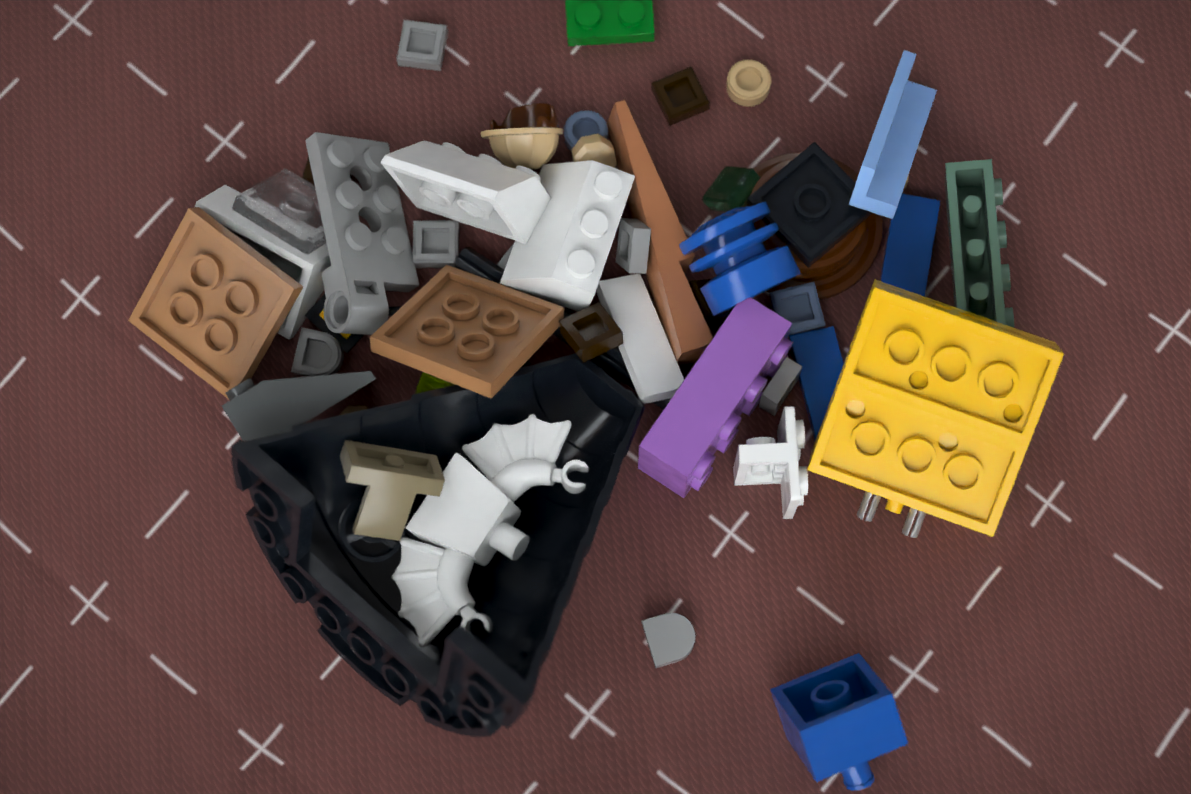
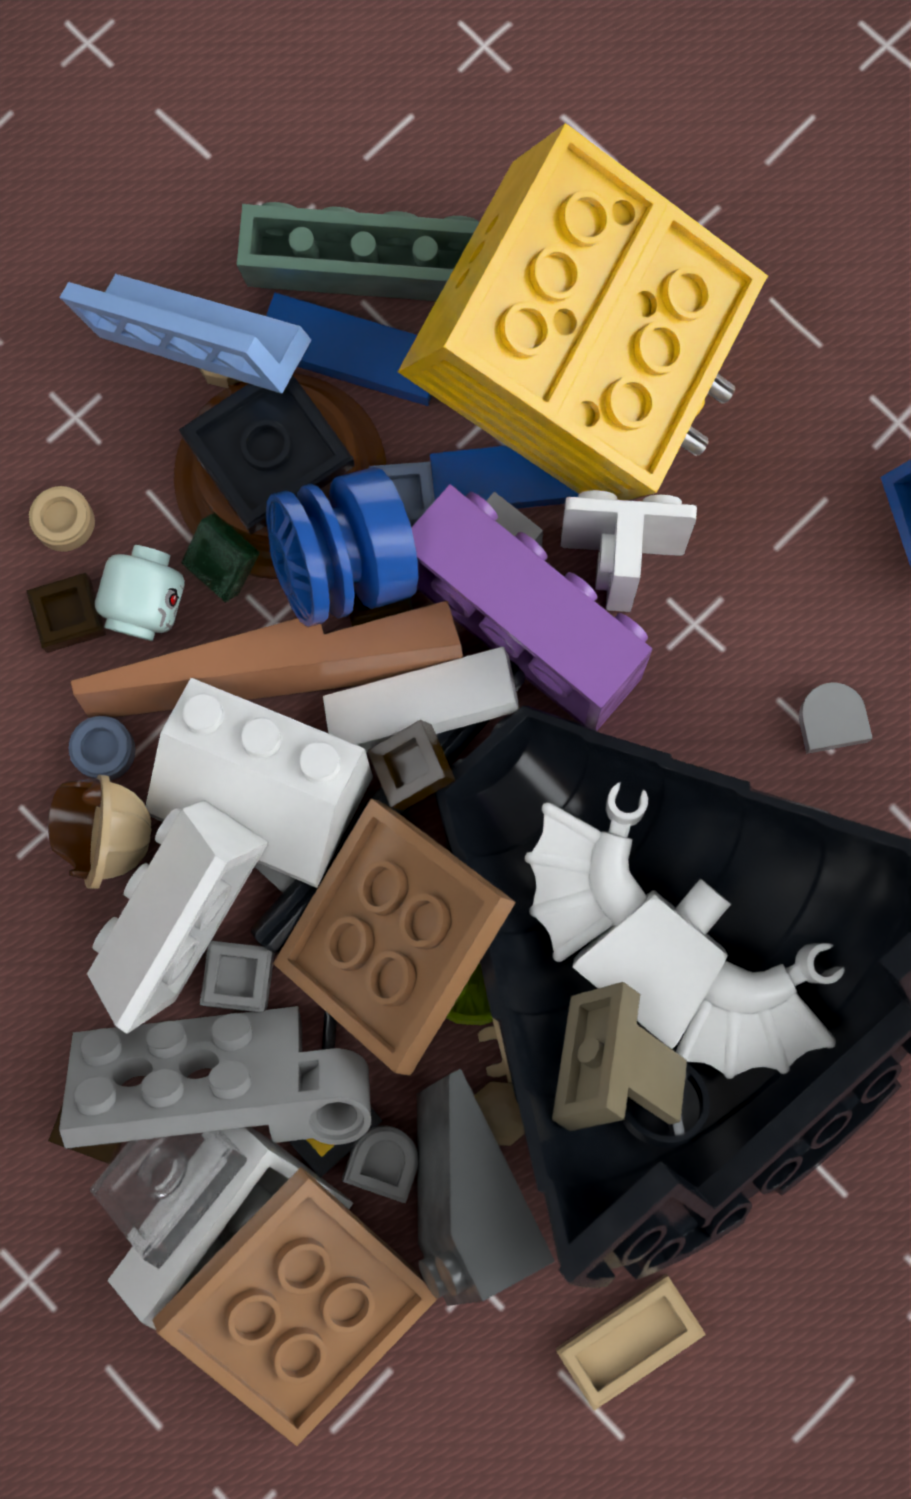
camera: 80 degrees left, 5 degrees up
tan tile [571,134,617,168] -> none
light grey tile [616,218,651,274] -> none
none -> light aqua head [95,545,185,641]
none -> tan tile [556,1274,706,1411]

